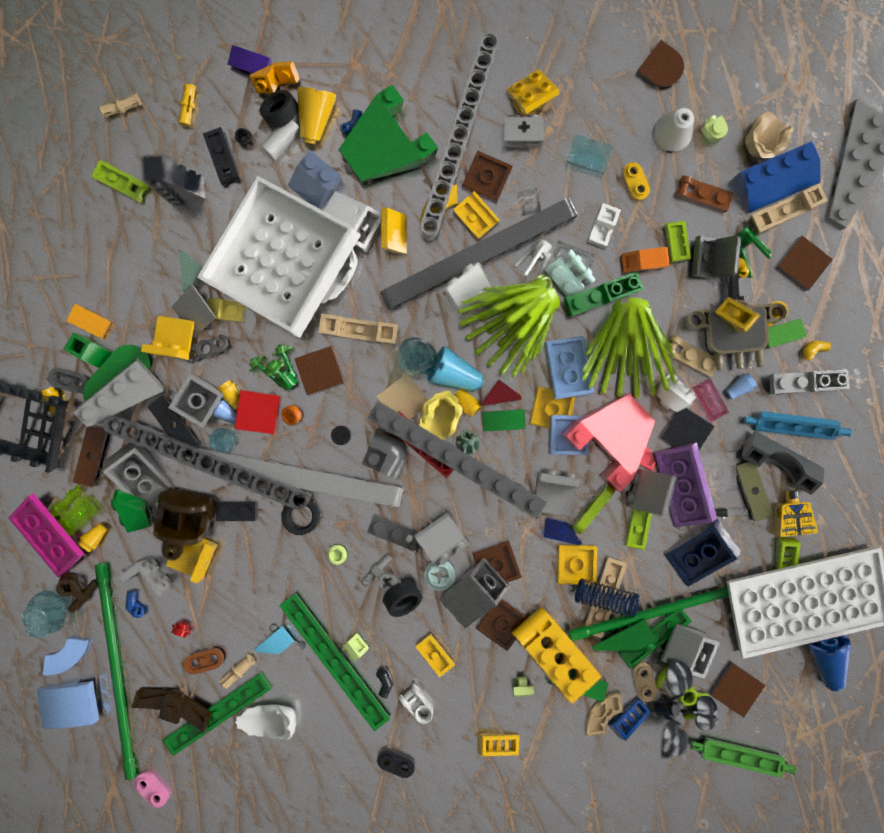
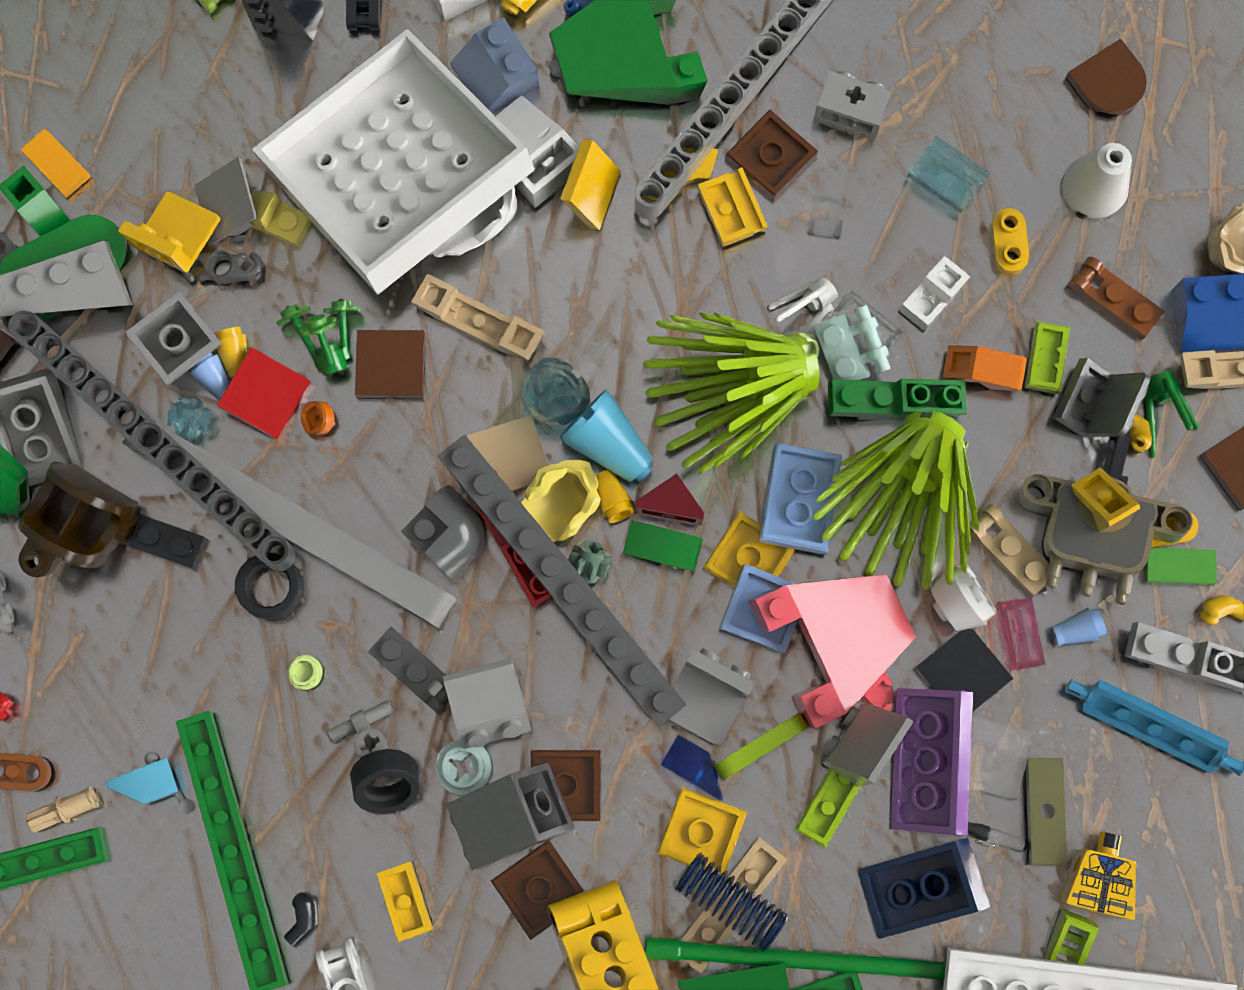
camera: 20 degrees right, 10 degrees down
black tile [147,395,199,452] -> none
yellow bracket [166,538,218,584] -> none
sand green slope [179,251,203,292] -> none
white hair [235,704,297,741] -> none
black tile [331,426,351,445] -> none
yellowish green tile [342,633,369,661] -> none
dark grey beam [380,198,578,310] -> none
white slope [446,263,491,315] -> none
yellow plate [506,69,560,115] -> none
yellowish green plate [701,115,728,143] -> none
dark grey arch [742,431,825,495] -> none

